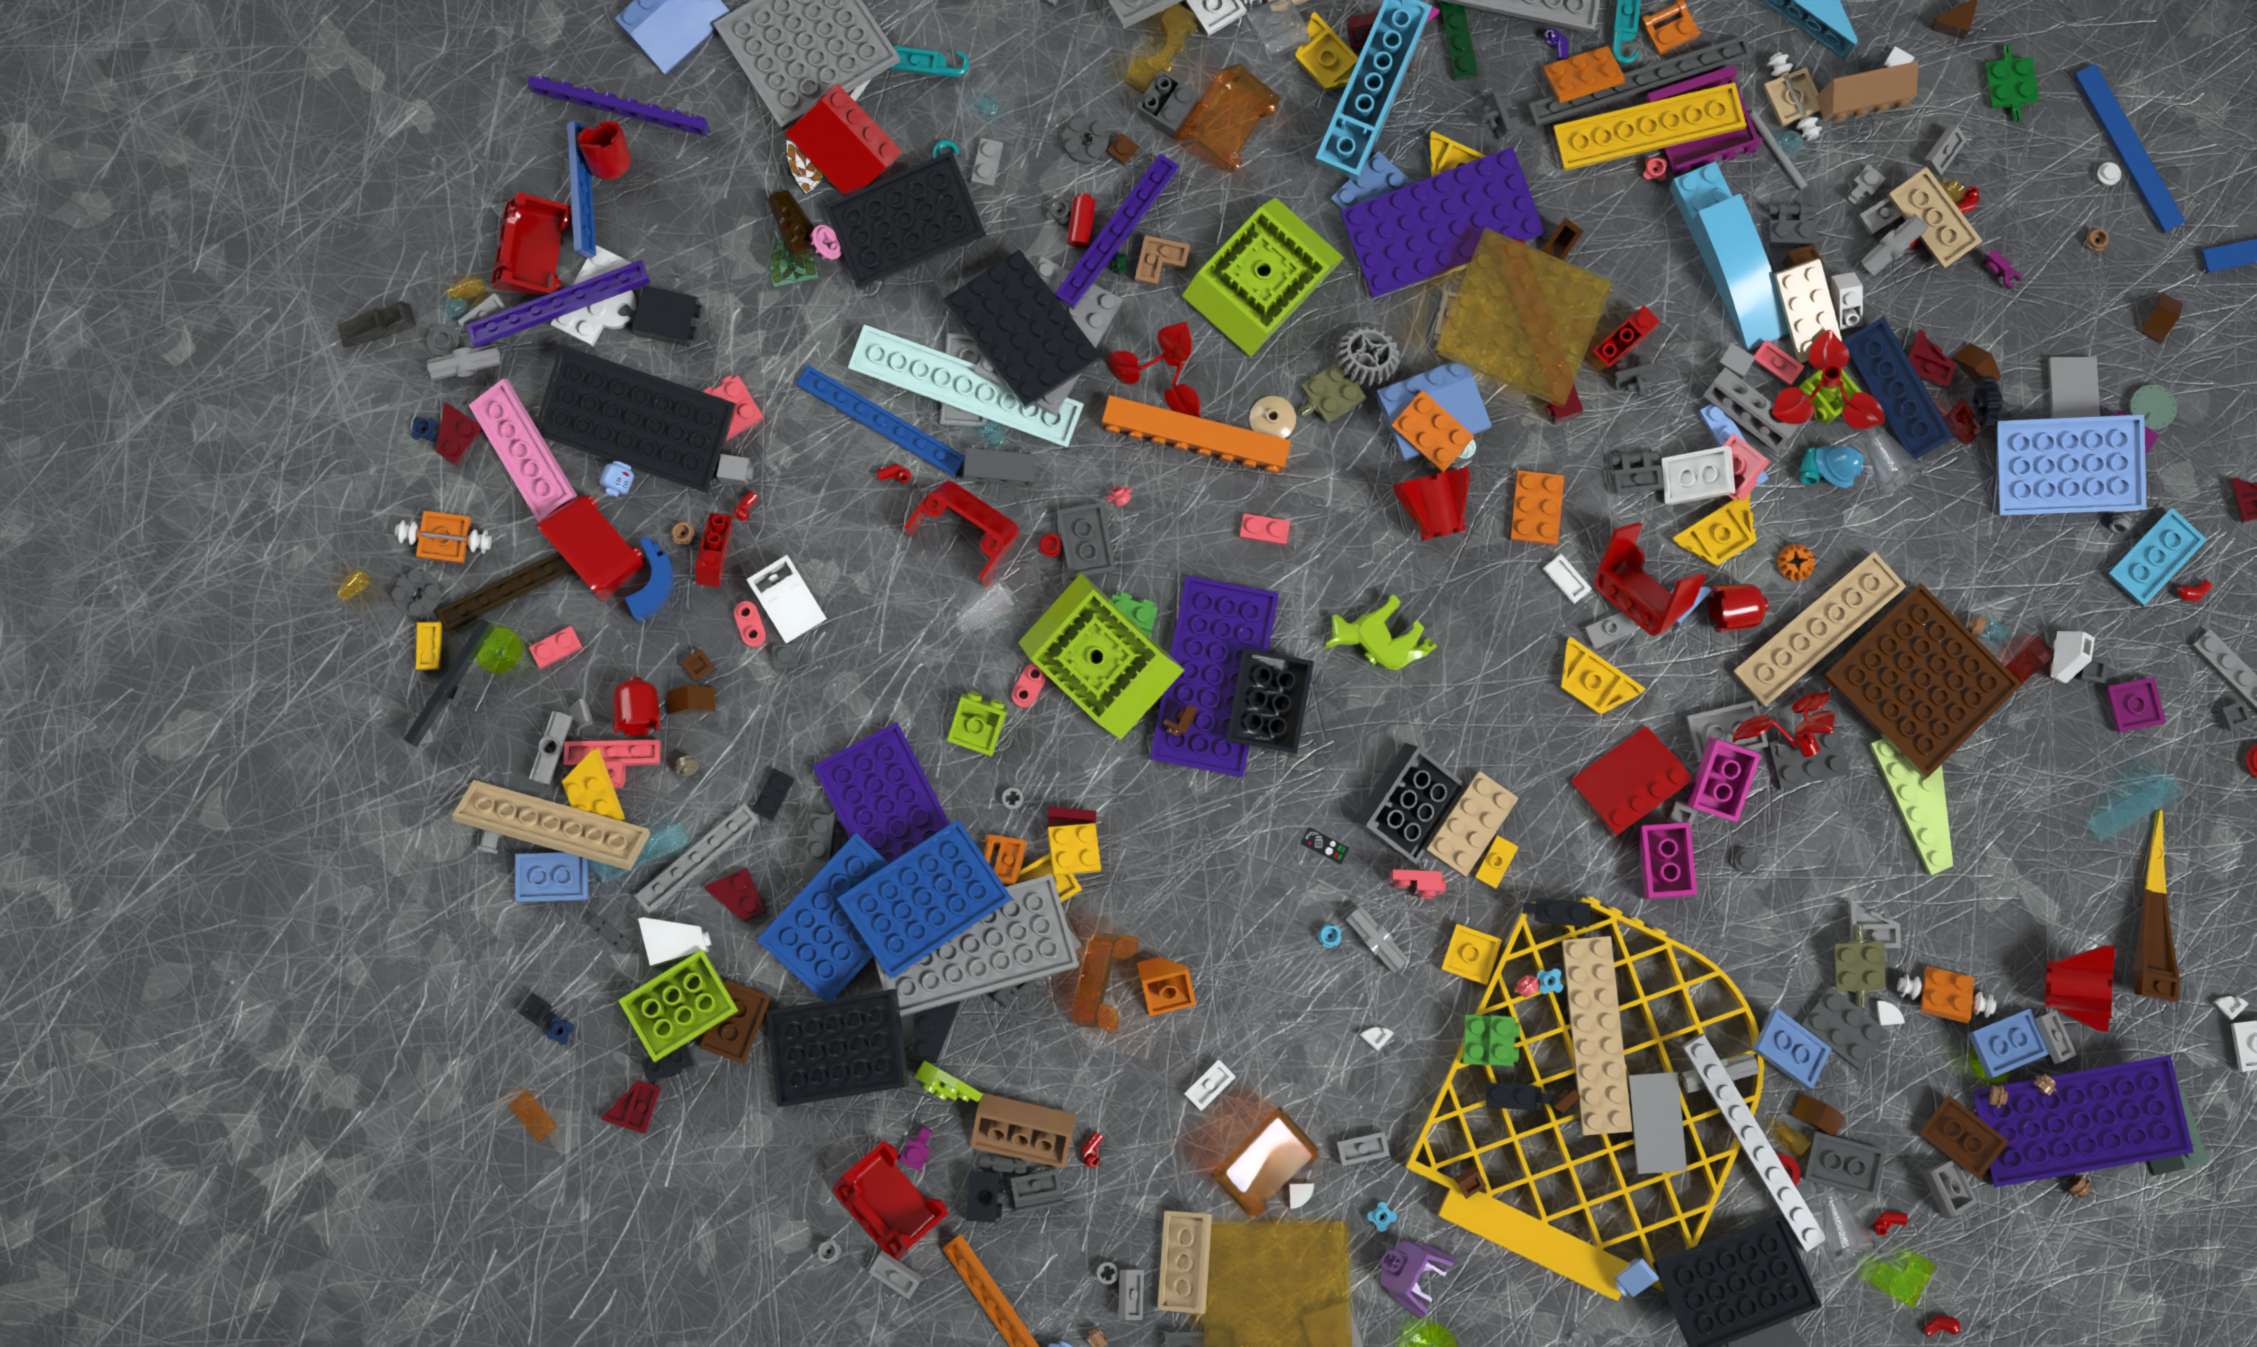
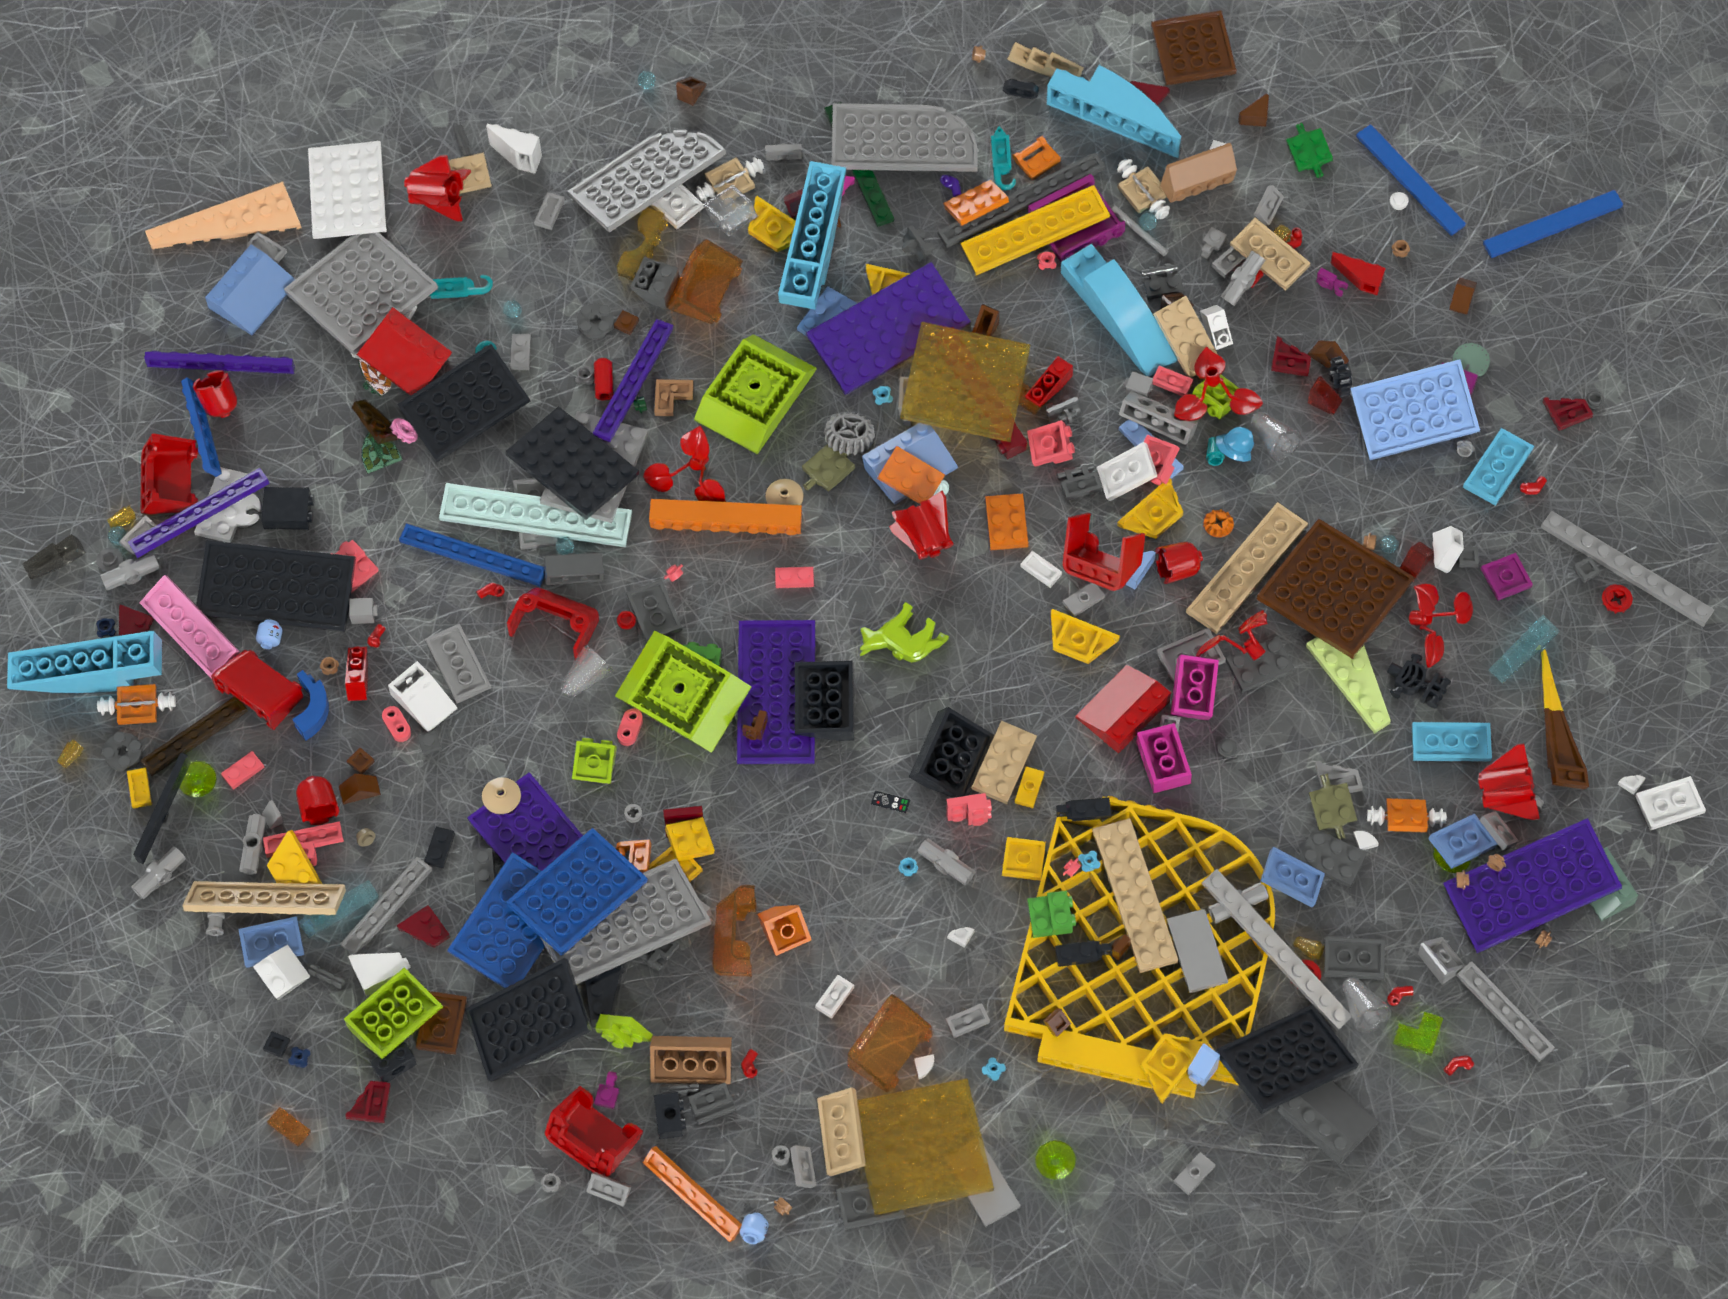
camera: 10 degrees left, 15 degrees down
medium lavender piece [1380,1241,1456,1320] -> none
reddish brown slope [1790,1094,1845,1137] -> none
dark blue plate [1843,316,1955,462] -> none
reddish brown plate [1919,1095,2009,1179] -> none
light grey tile [2048,357,2100,419] -> none
none -> medium azure slope [7,631,162,693]
none -> light grey piece [131,846,186,900]
none -> white slope [253,945,310,1000]
none -> light grey tile [425,623,491,704]
none -> tan dish [482,777,521,814]
none -> medium azure plate [873,386,893,405]
none -> coral plate [1027,420,1075,467]
none -> yellow wing [1141,1033,1208,1104]
none -> red slope [1331,252,1386,295]
none -> black piece [1387,653,1451,708]
none -> red plant [1409,584,1473,668]
none -> medium azure plate [1412,722,1492,761]
none -> light grey plate [1457,961,1555,1062]

